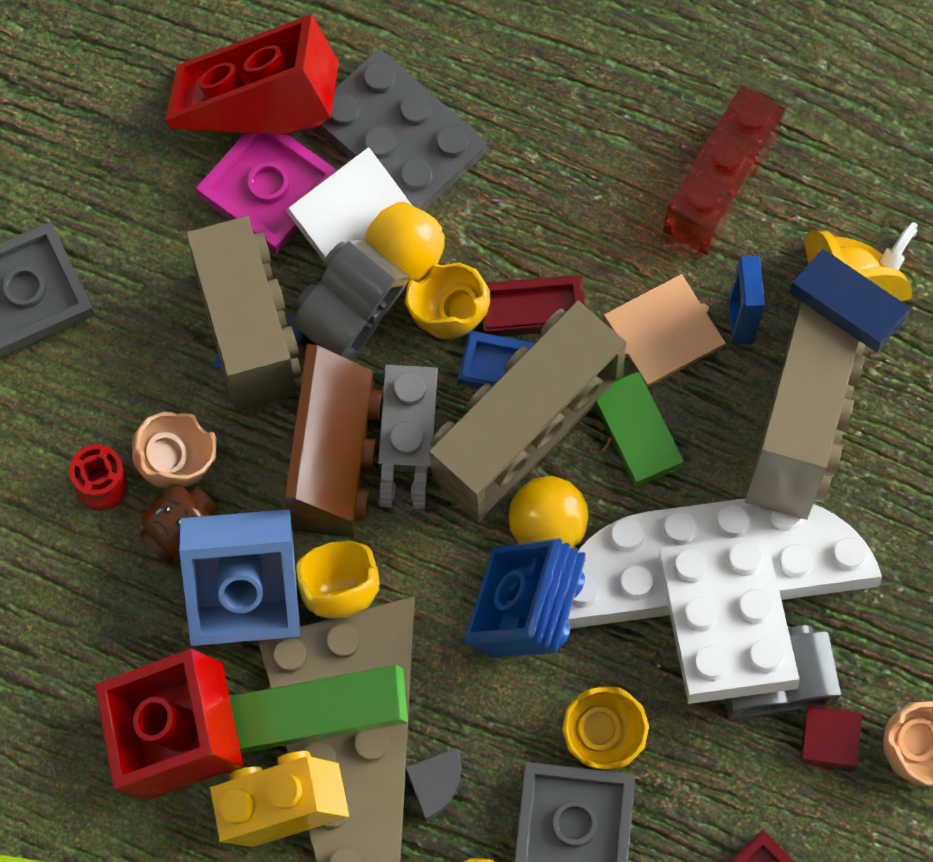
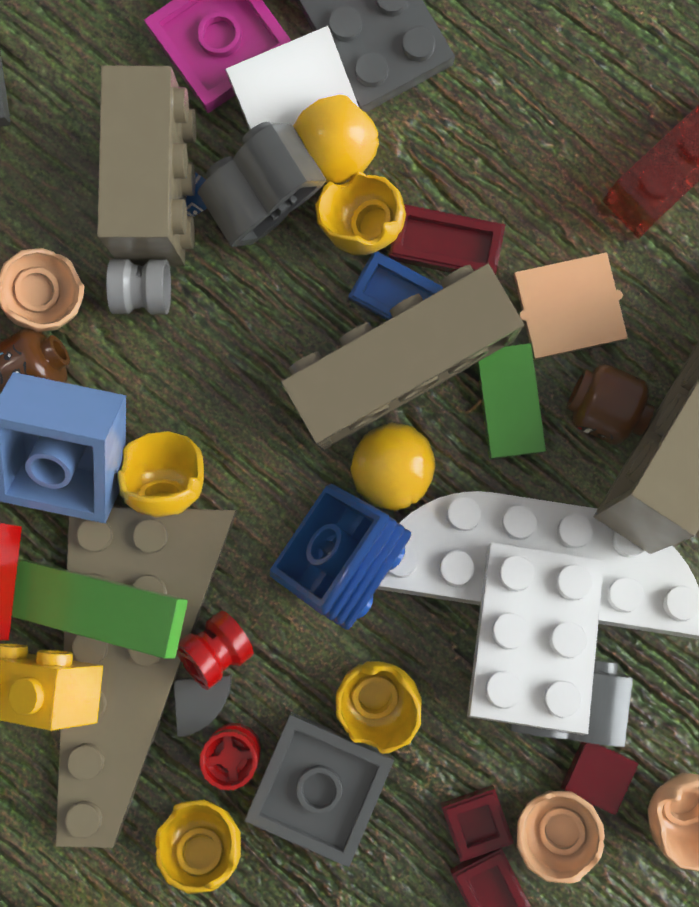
camera: 20 degrees right, 15 degrees up
reddish brown slope [285,344,383,538] -> none
light grey hinge [378,365,438,509] -> none
blue tile [728,256,765,345] -> none
none -> light grey wheel [106,259,171,315]
none -> red wheel [177,611,254,690]
none -> red wheel [200,723,261,790]
none -> dark red tile [440,785,514,862]
none -> light nougat hair [516,791,605,884]
none -> reddish brown head [566,364,655,445]

